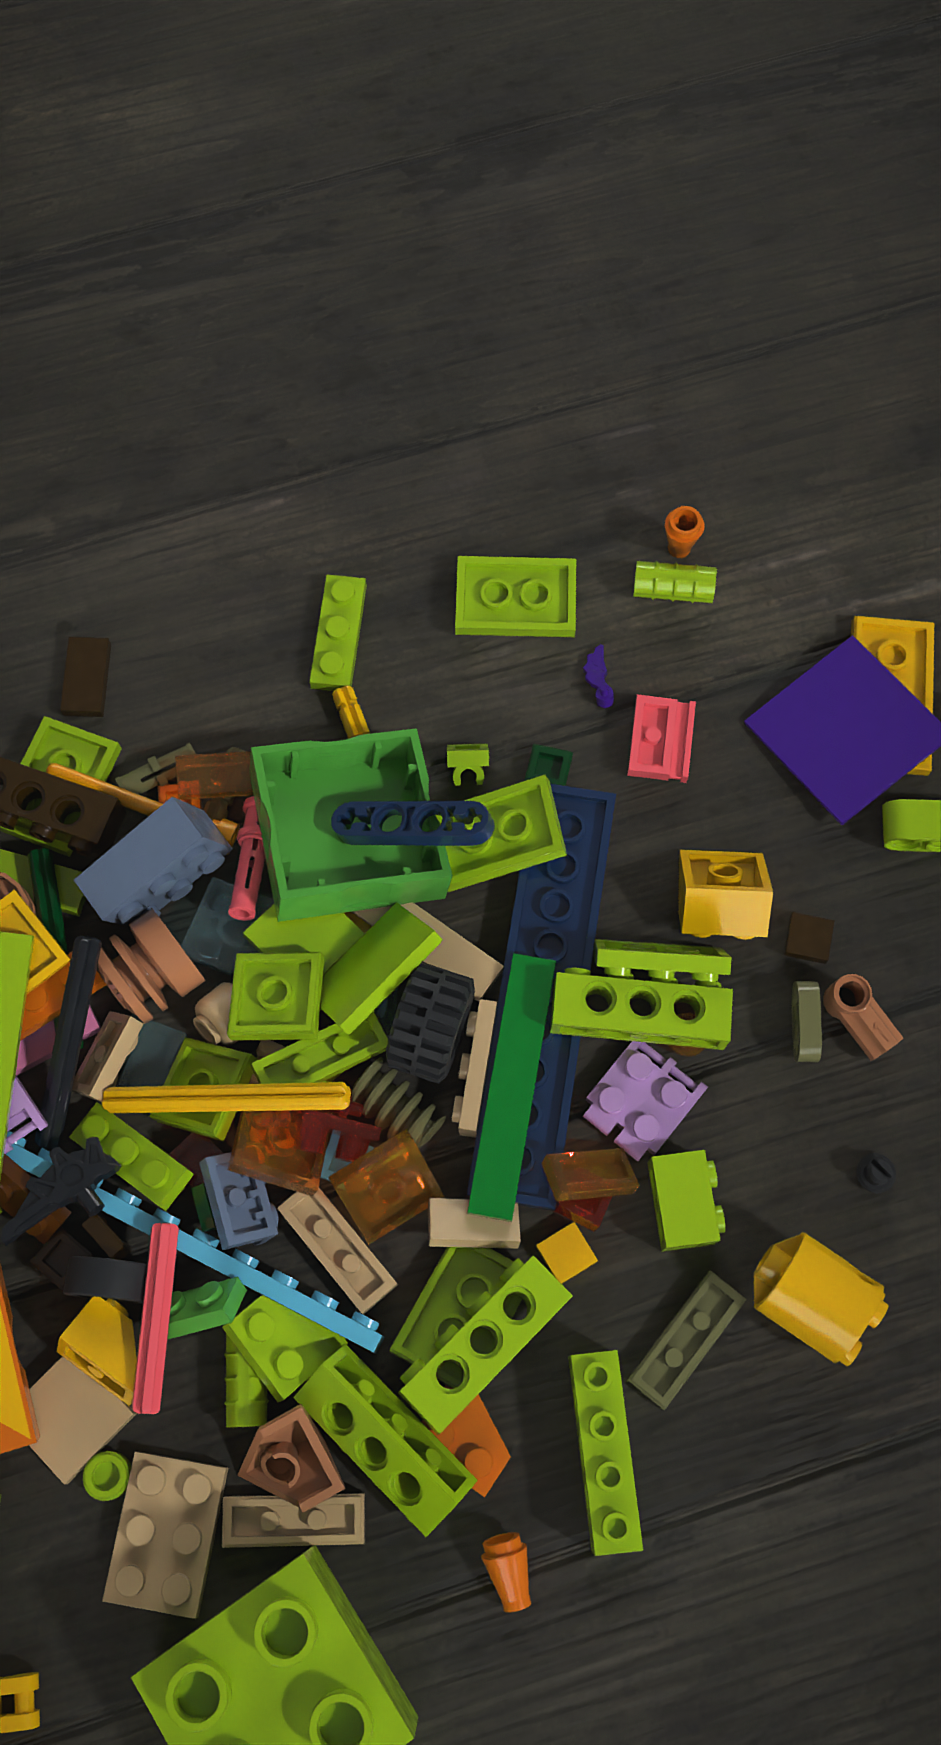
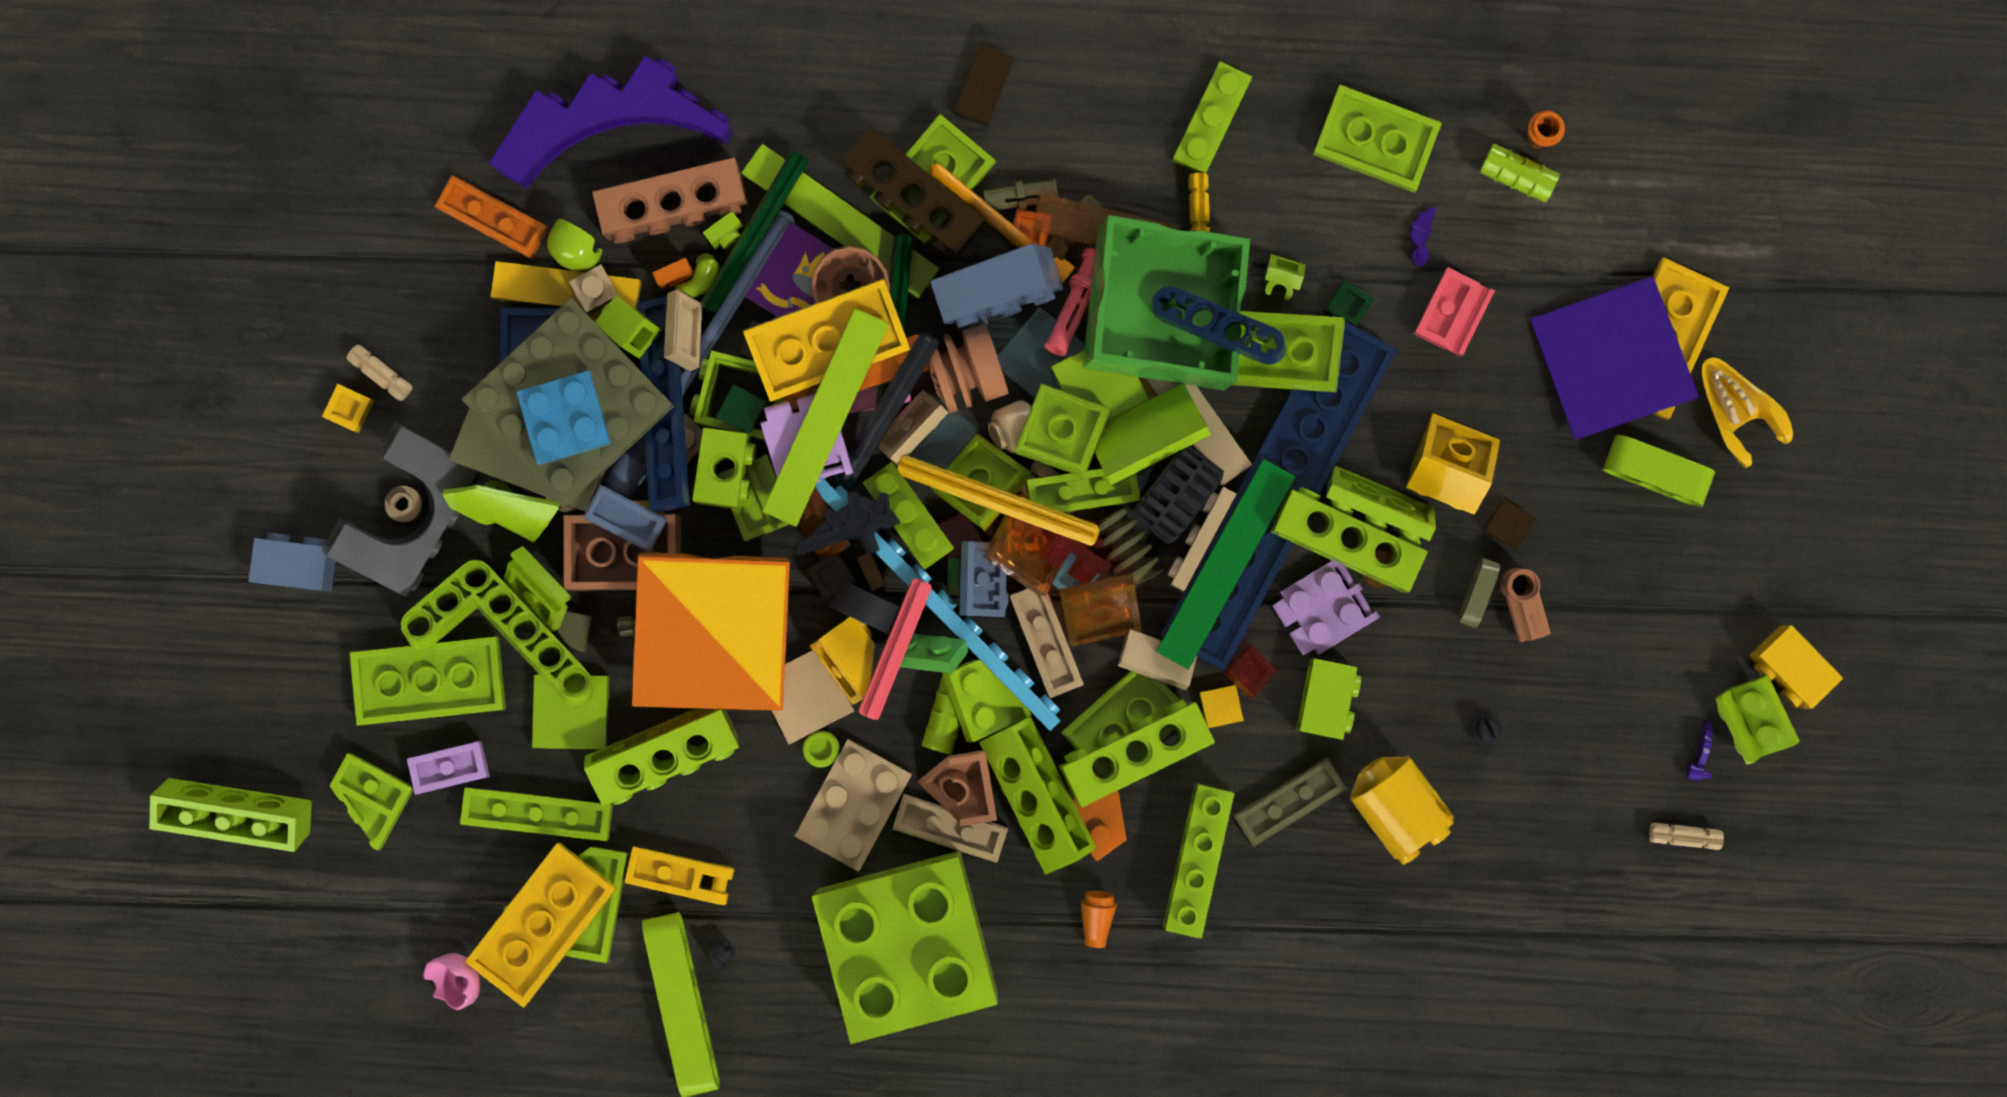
camera: 20 degrees right, 15 degrees up
clear orange tile [541,1148,639,1201] -> none

